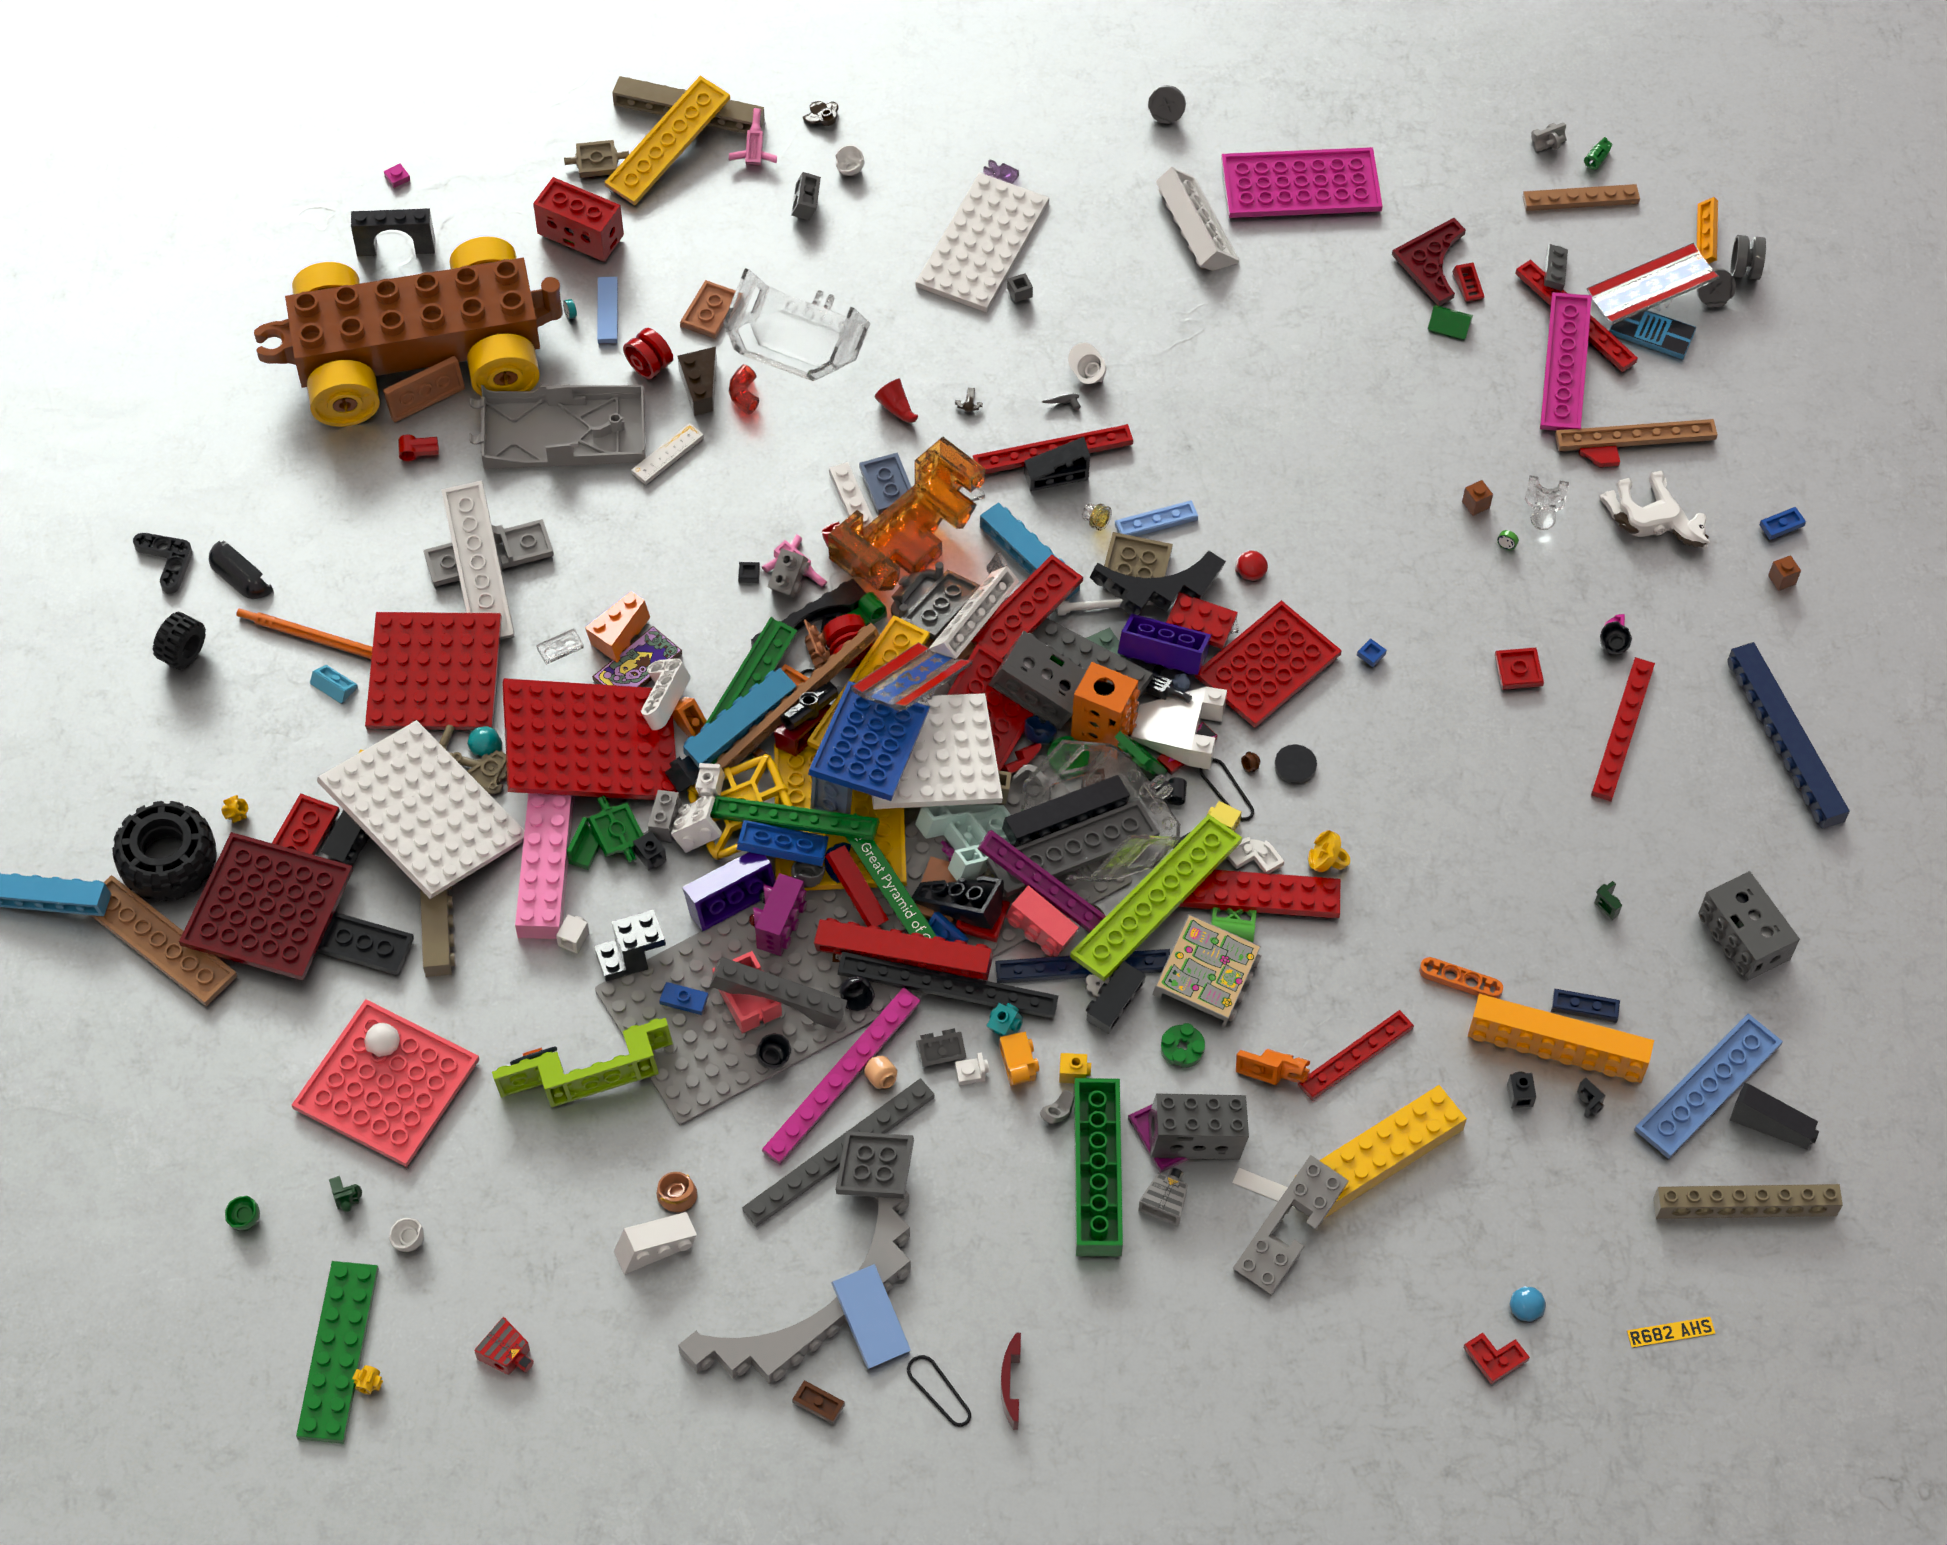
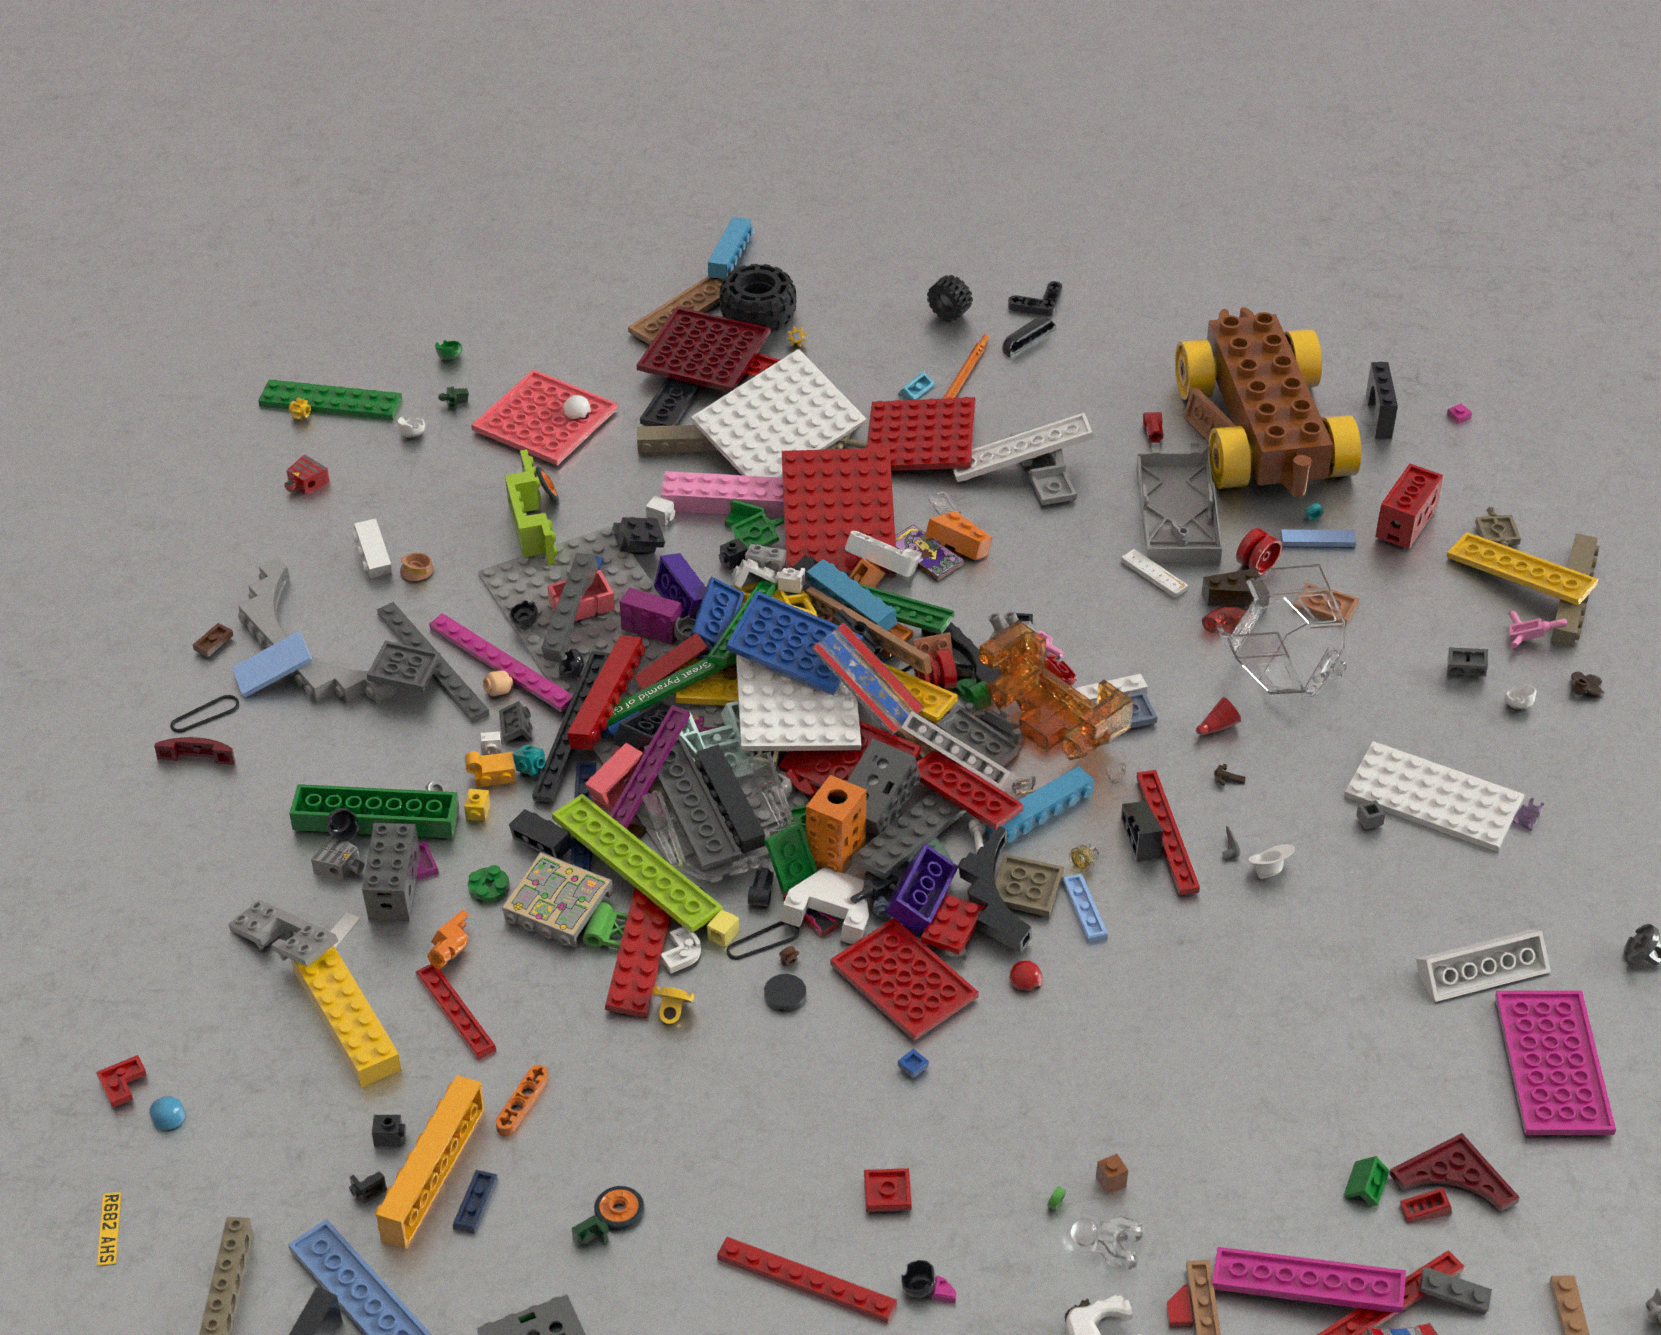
camera: 95 degrees right, 15 degrees down
none -> black hair [326,808,359,841]
none -> wheel [594,1186,644,1229]

